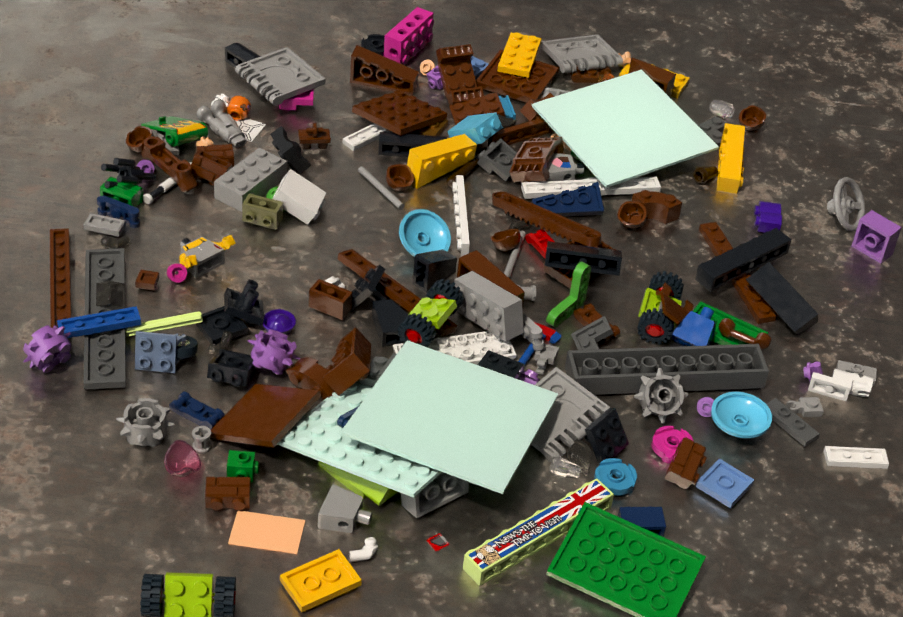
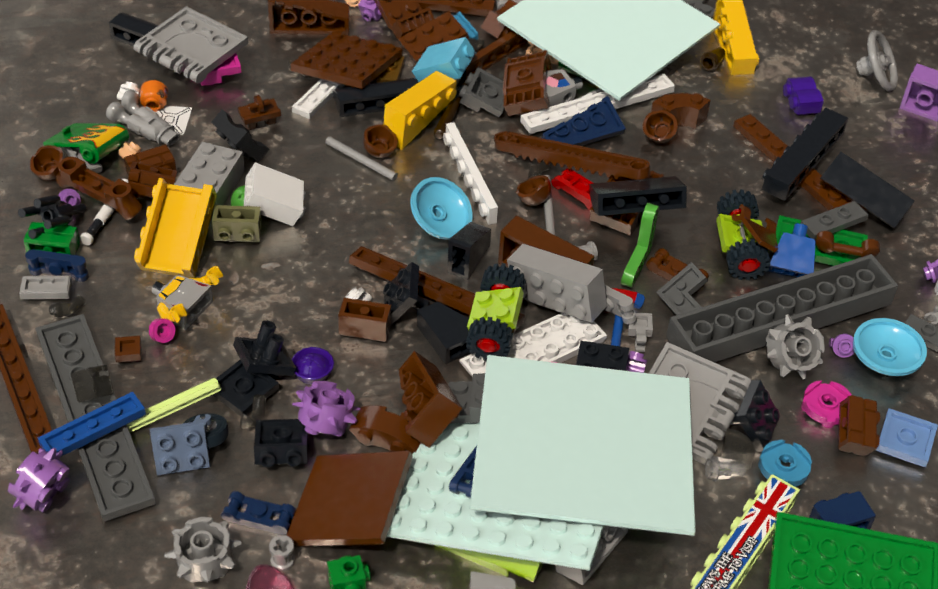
camera: 15 degrees left, 5 degrees up
none -> yellow panel [134,178,217,278]
none -> dark grey plate [801,201,868,240]

